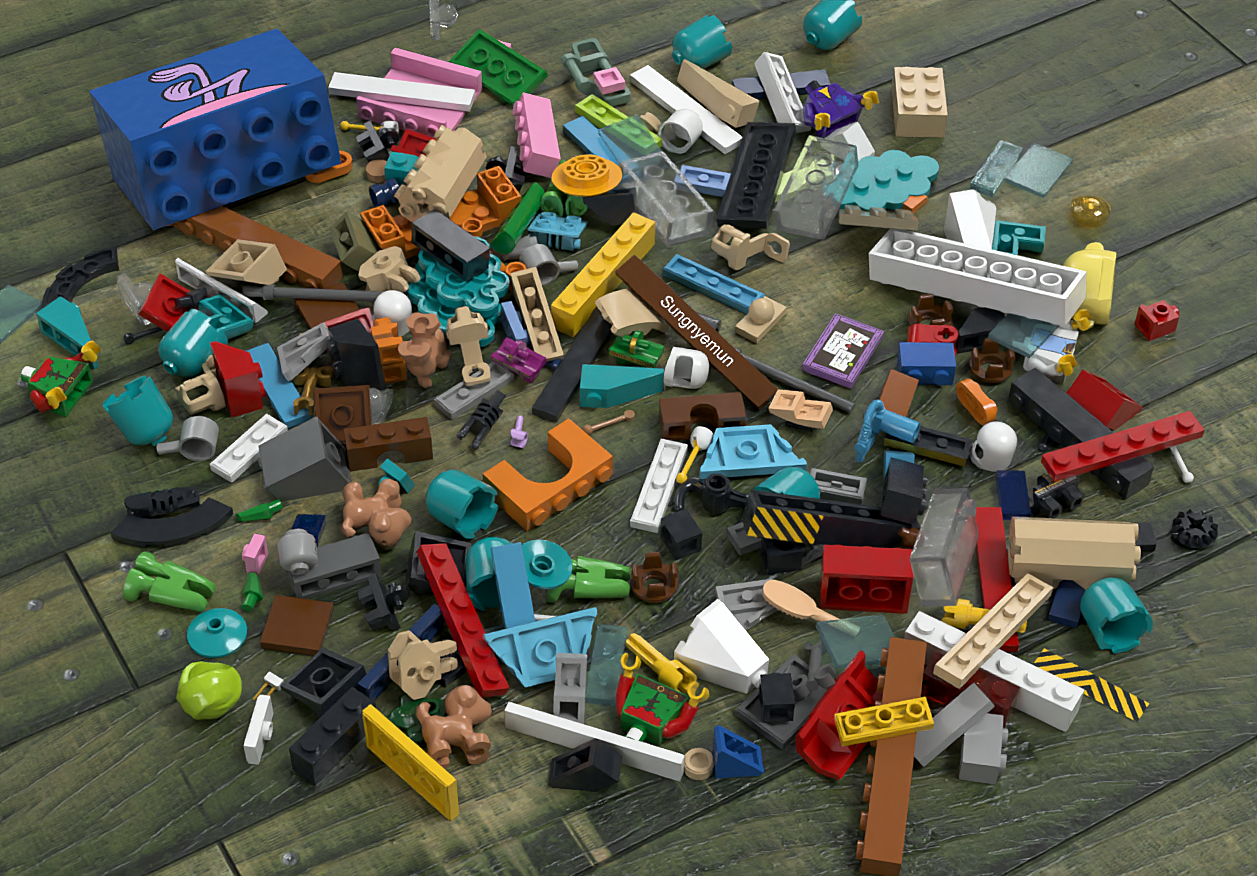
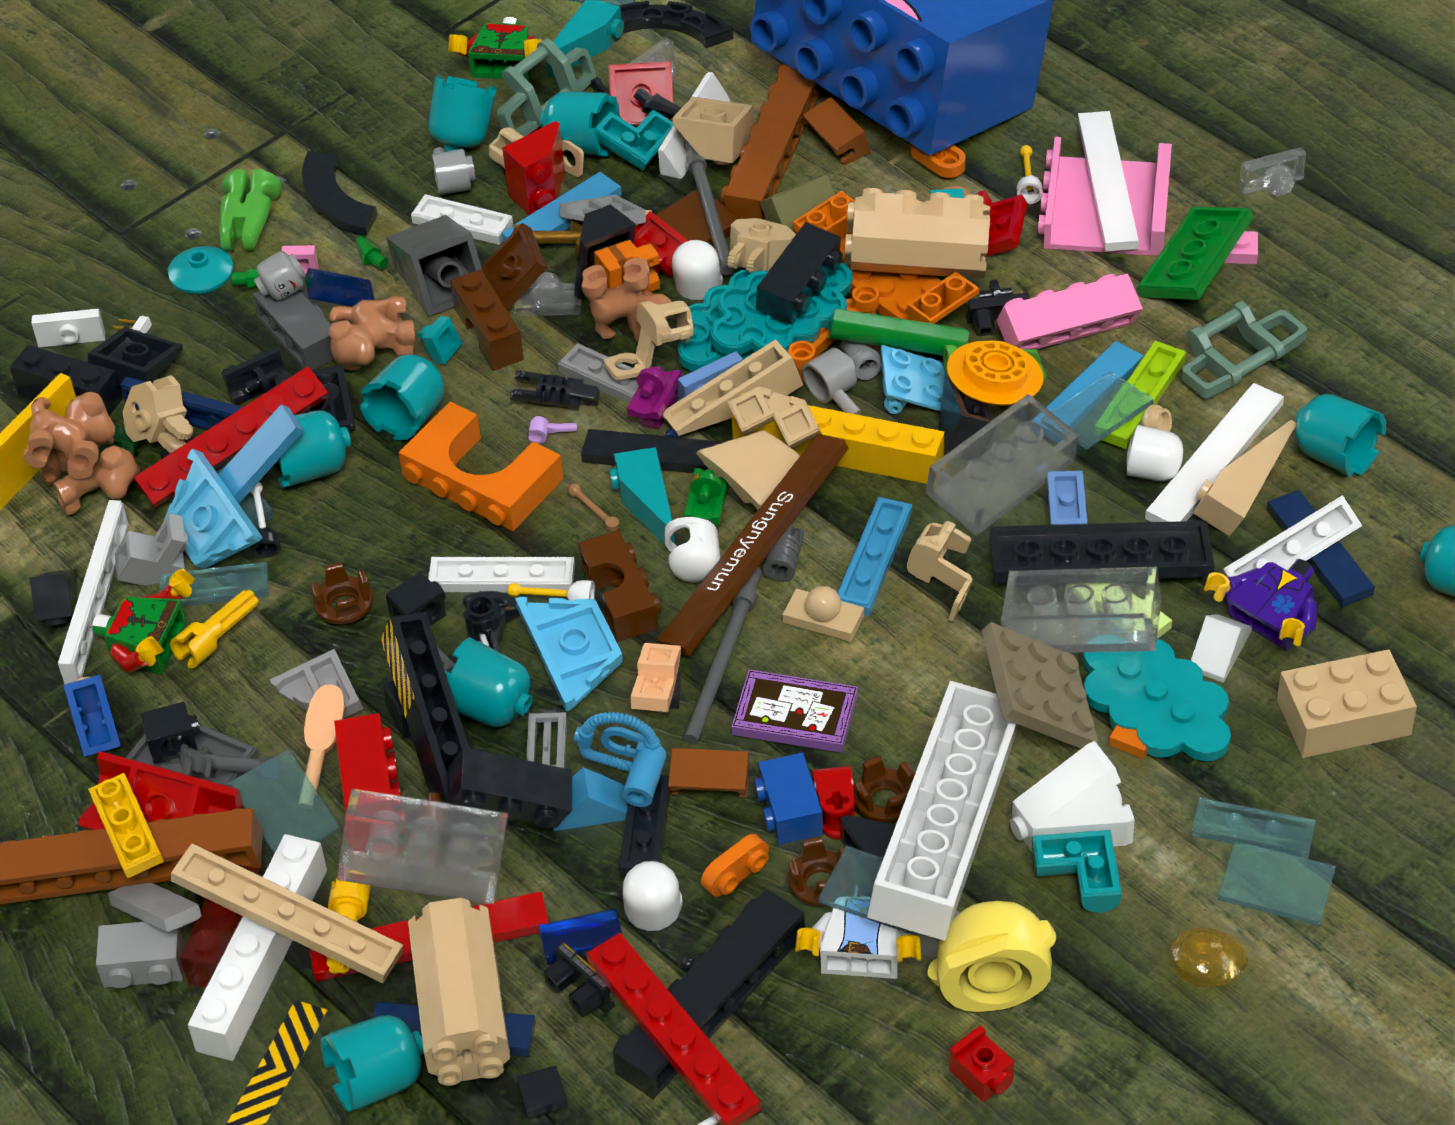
camera: 80 degrees right, 0 degrees up
black hinge [124,487,201,518] -> none
lime piece [176,661,242,720] -> none
reddish brown tile [260,595,334,656] -> none
black hips [356,121,399,162] -> none
teal dish [522,540,572,589] -> none
bright green piece [546,556,631,603] -> none
bright pink plate [594,67,625,94] -> none
white slope [674,599,769,694] -> none
red slope [1066,369,1143,430] -> none
none -> nougat animal [23,392,115,479]
none -> sand green bar [497,38,596,136]
none -> tan tile [727,386,821,449]
none -> dark orange hinge [802,97,871,165]

